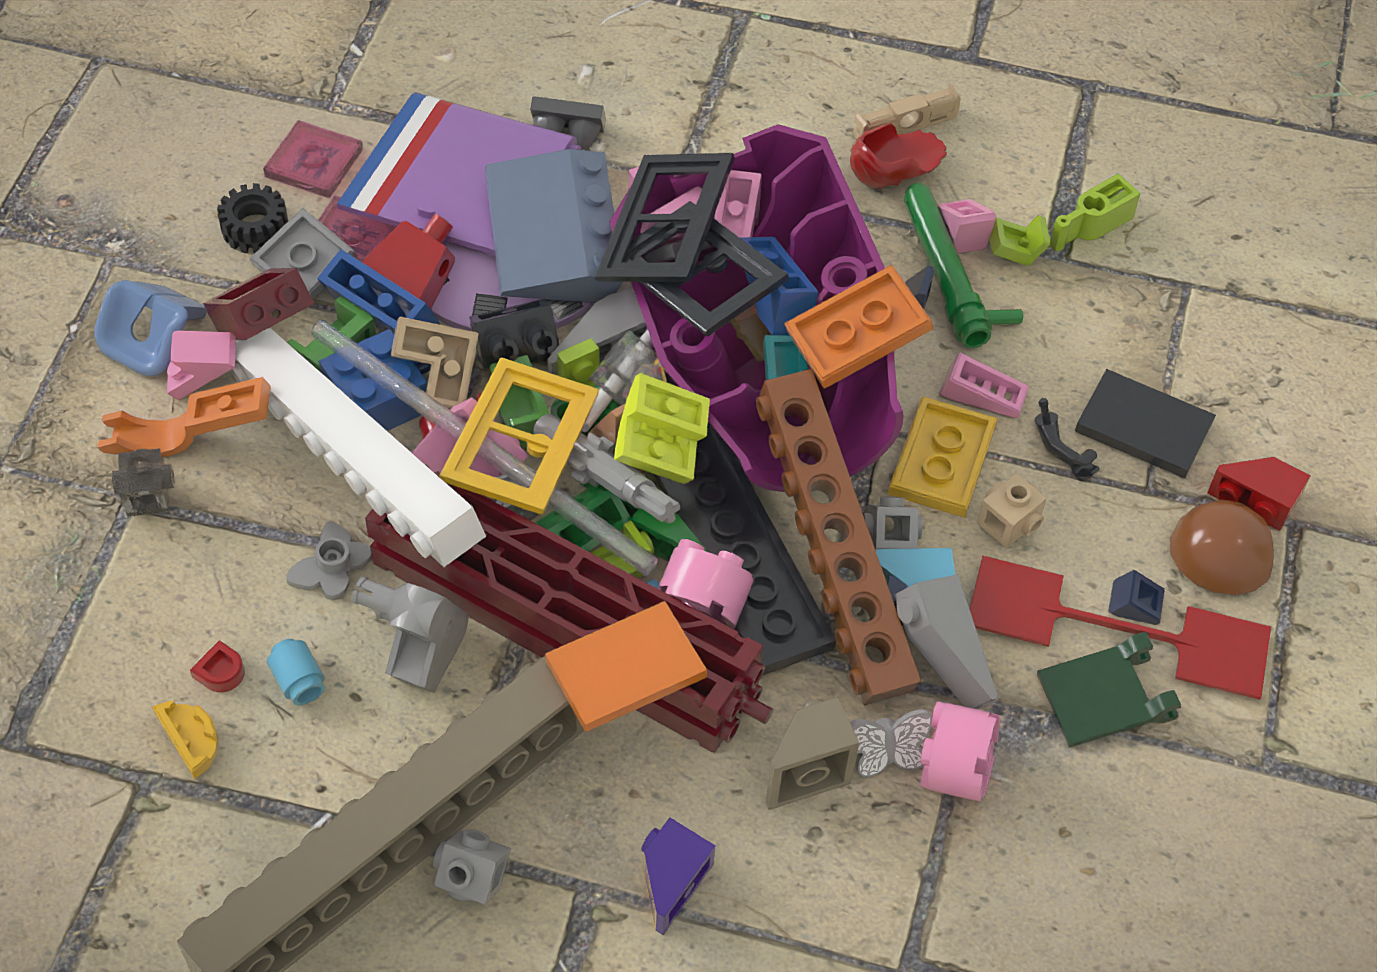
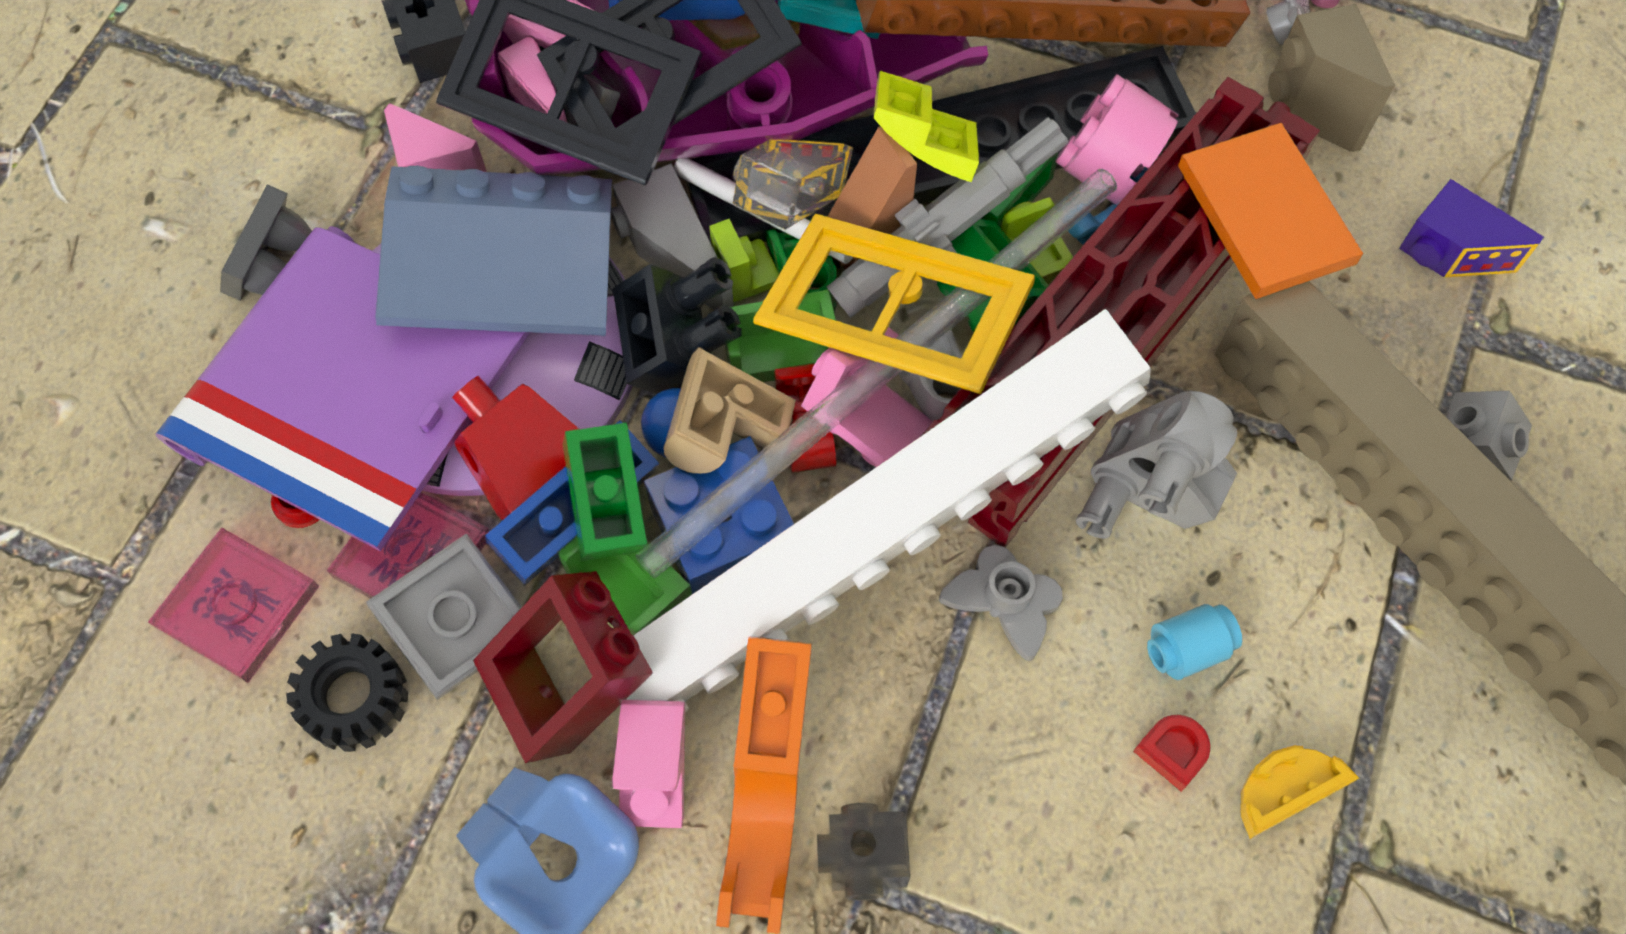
camera: 80 degrees left, 10 degrees up
none -> green brick [563,423,647,561]

